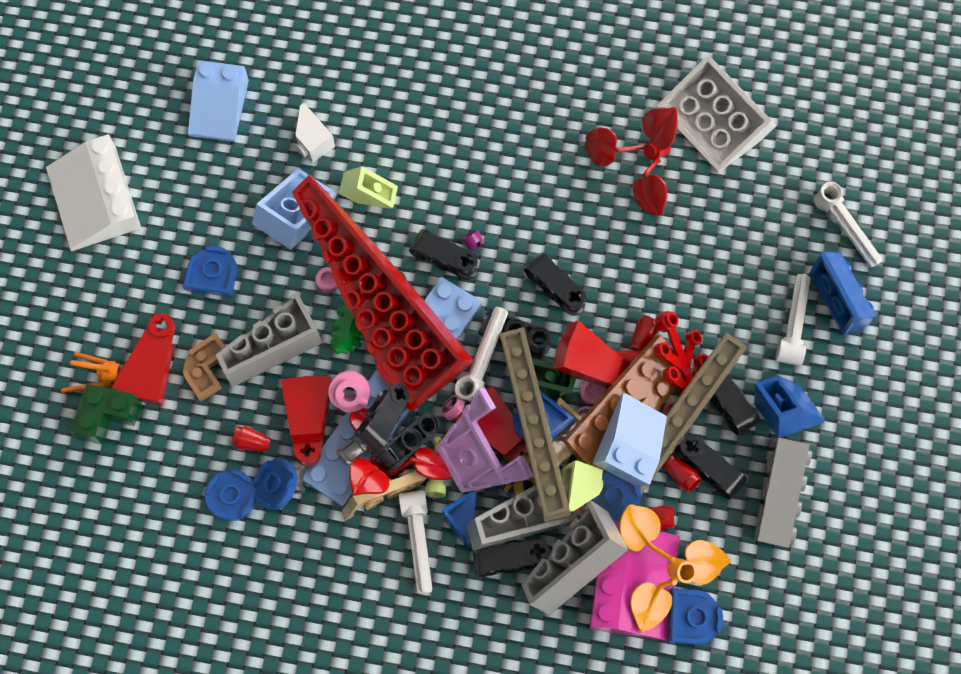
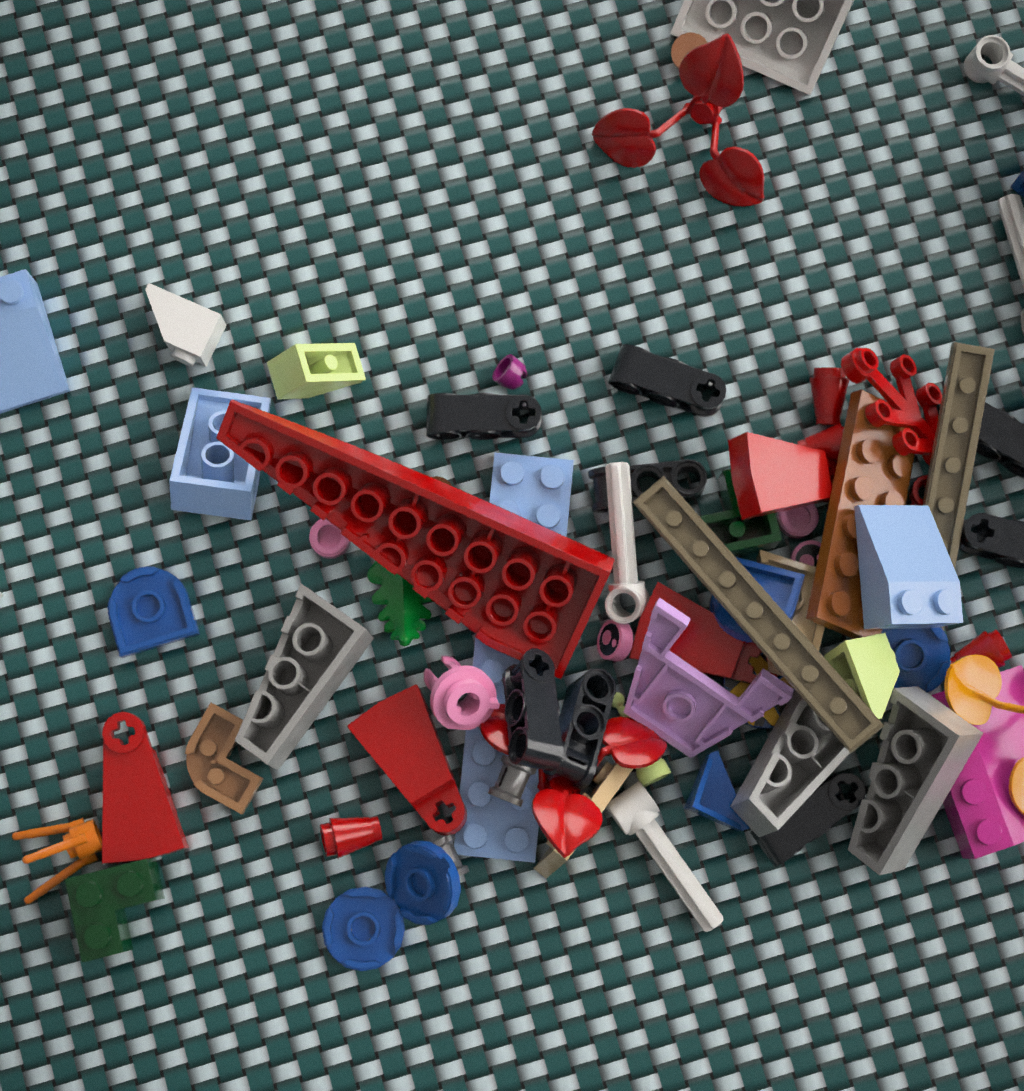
camera: 30 degrees left, 10 degrees up
red cone [663,455,702,493] -> none

